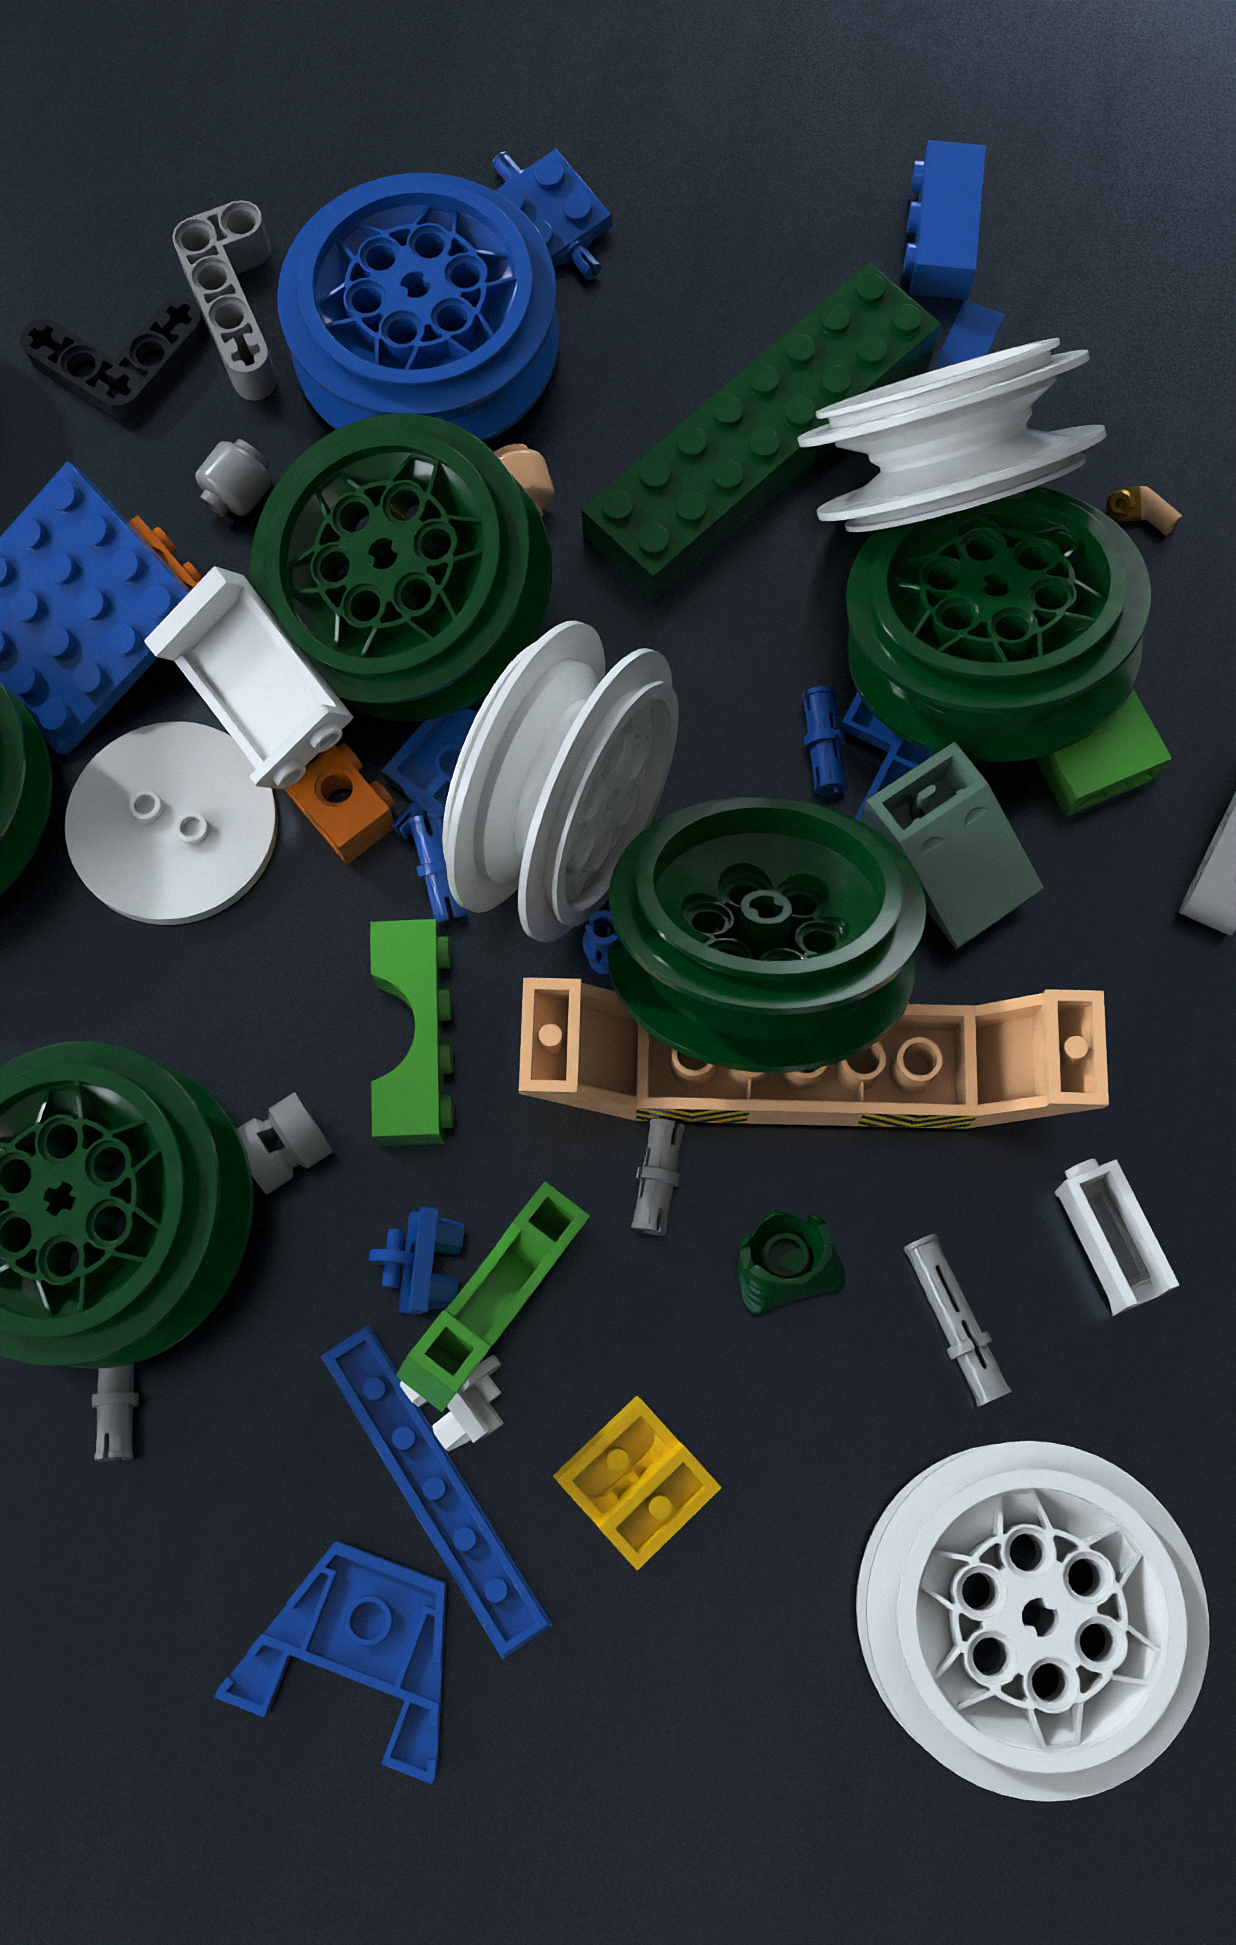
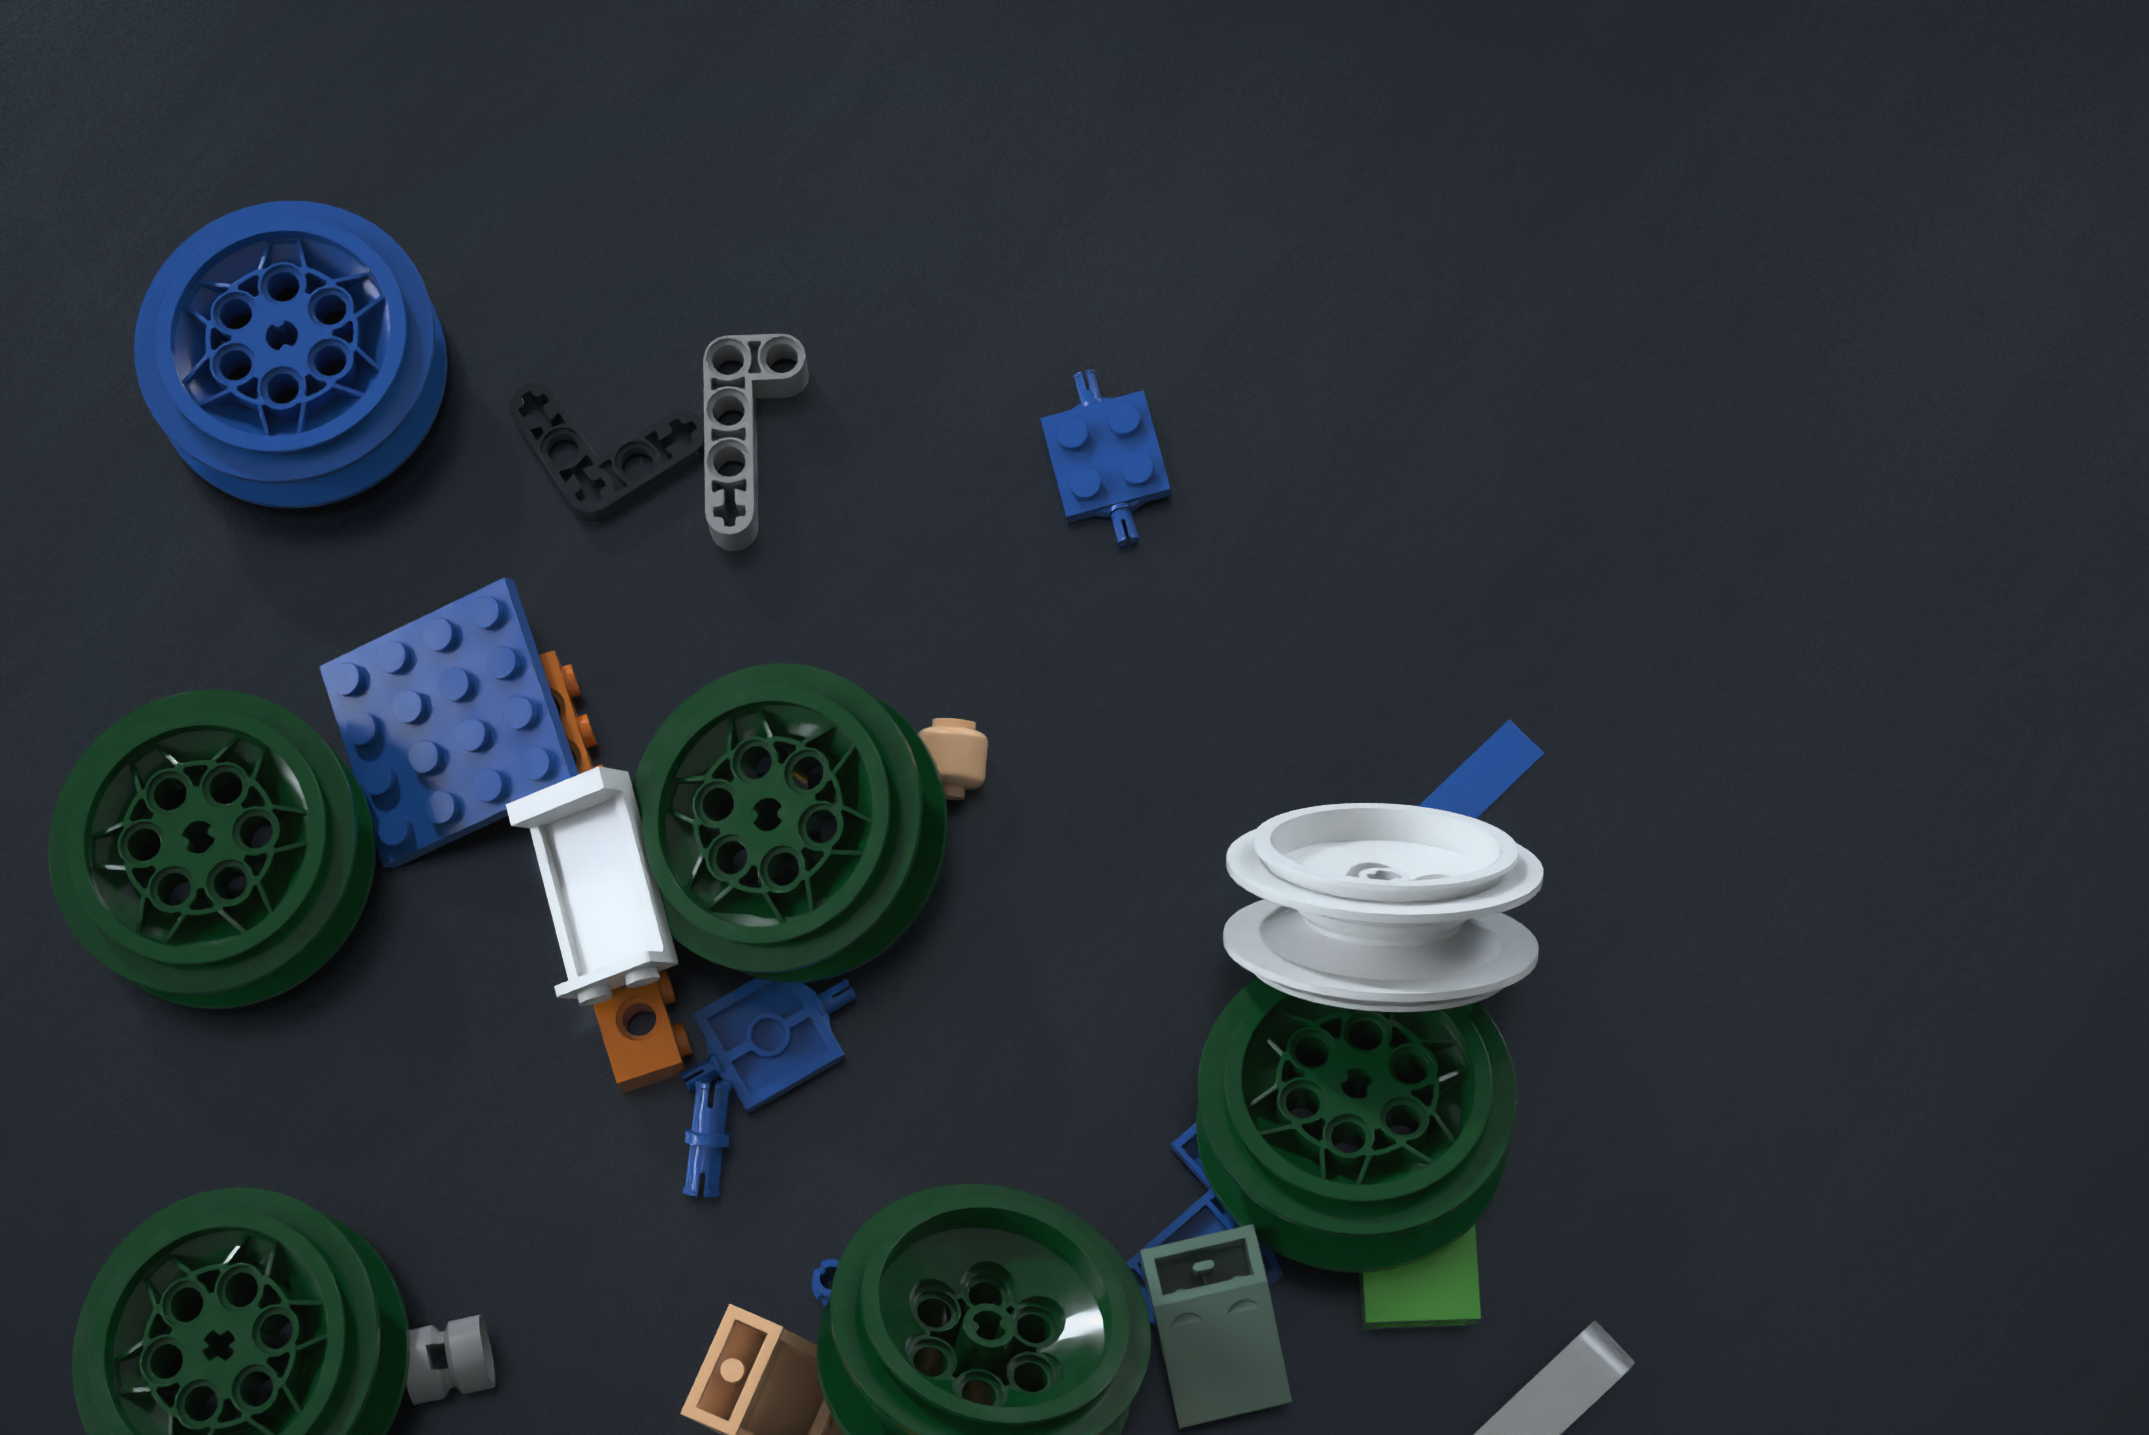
camera: 20 degrees right, 0 degrees up
white plate [65,722,279,925] -> none
light grey head [195,439,272,518] -> none
blue wheel [277,173,559,443] -> none
bright green arch [370,919,454,1147] -> none
white wheel [442,620,679,943] -> none
dark green brick [581,262,941,605] -> none
blue pin [802,686,848,796] -> none
blue brick [903,140,986,300] -> none
arm [1106,486,1183,536] -> none

